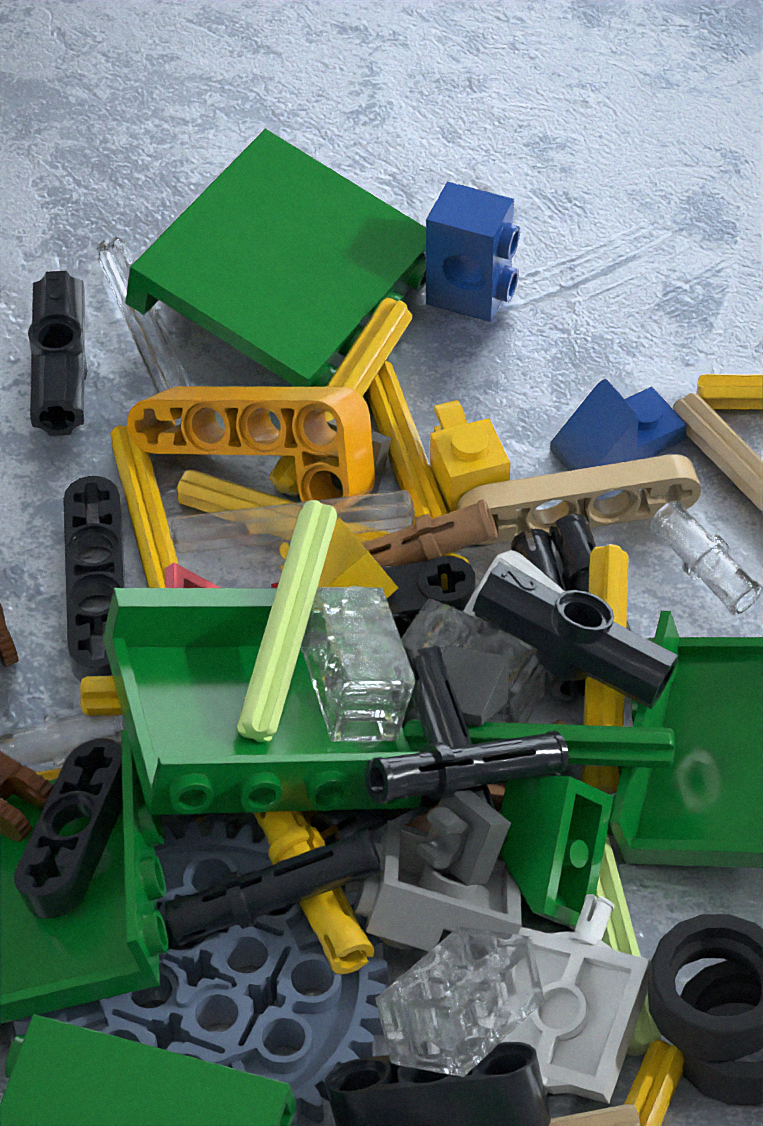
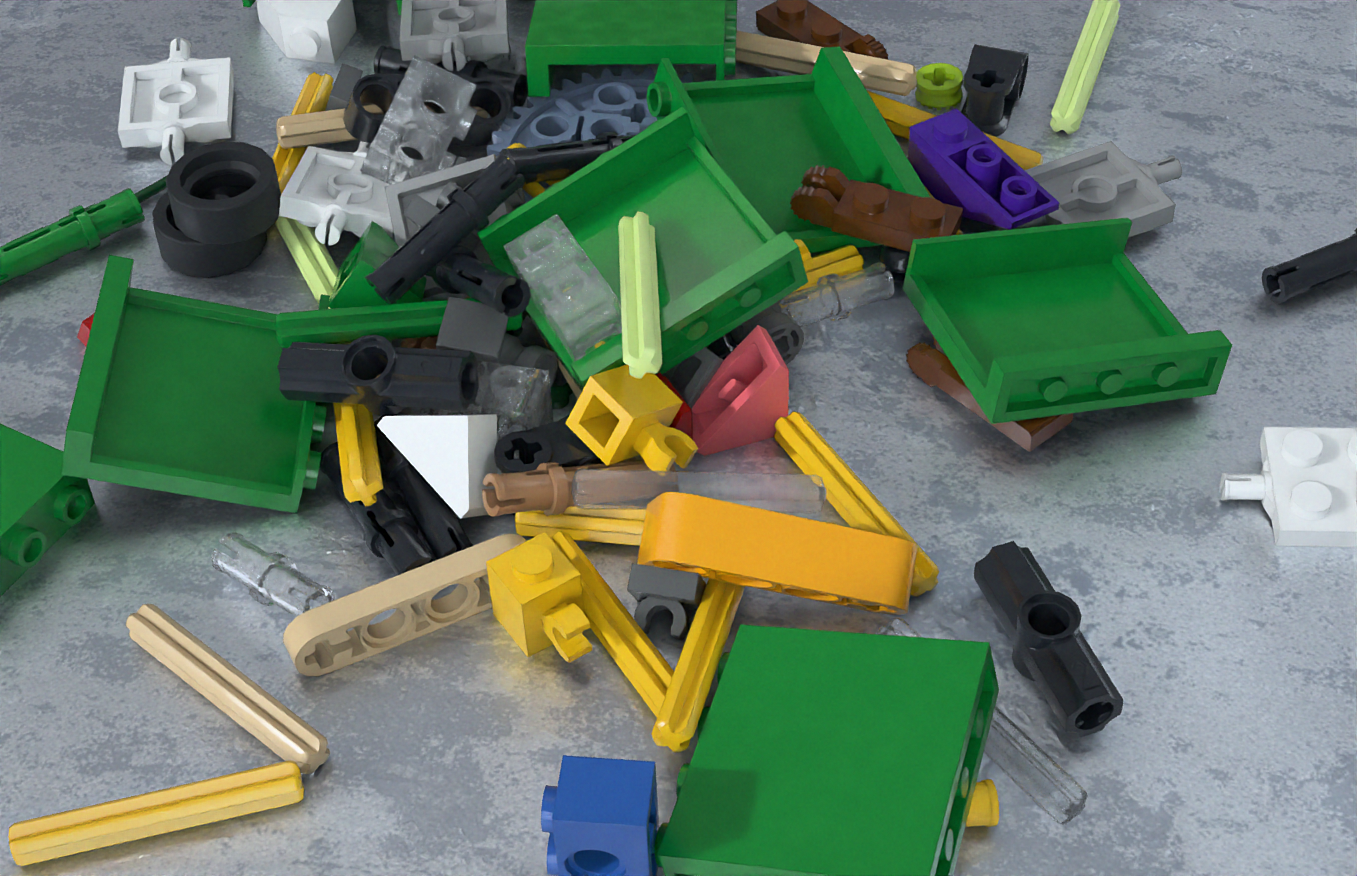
camera: 165 degrees right, 5 degrees down
black beam [14,738,123,919] -> none
black beam [63,476,126,682] -> none
blue slope [550,379,687,471] -> none

